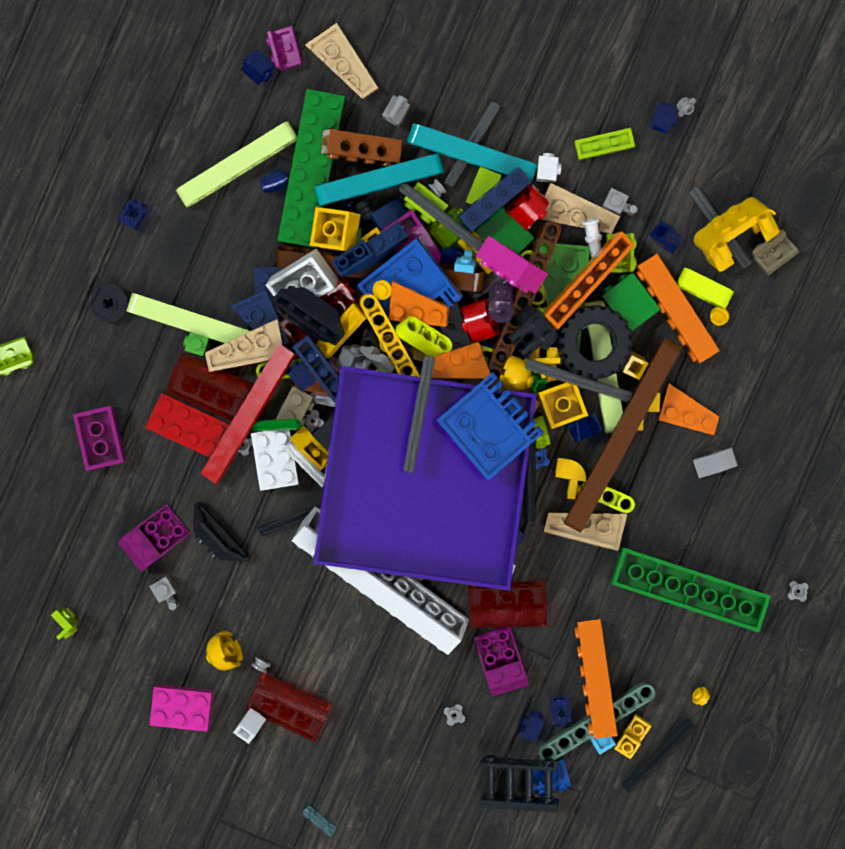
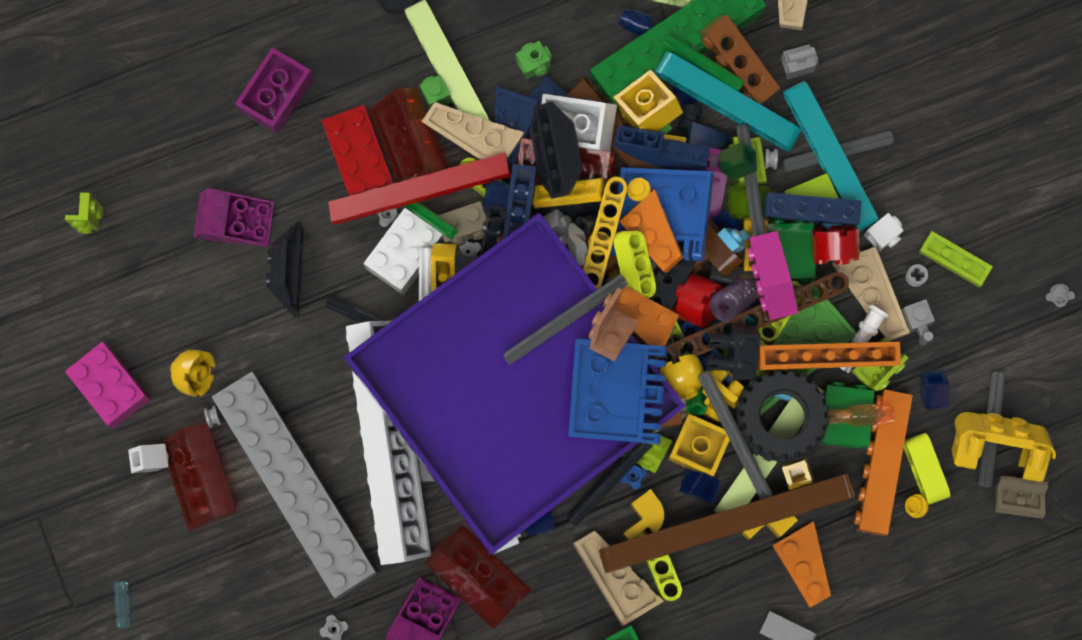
camera: 50 degrees right, 10 degrees down
light grey brick [149,575,179,610] -> none
clear blue brick [649,102,678,134] -> none
none -> light grey brick [212,372,378,599]
none -> black pin [479,205,506,257]
none -> bright green brick [515,41,552,79]
none -> nougat bracket [589,288,638,362]
none -> green axle [662,34,744,91]
none -> dark green panel [720,142,757,180]
none -> clear orange hinge [828,404,894,426]
none -> light grey bush [905,264,928,287]

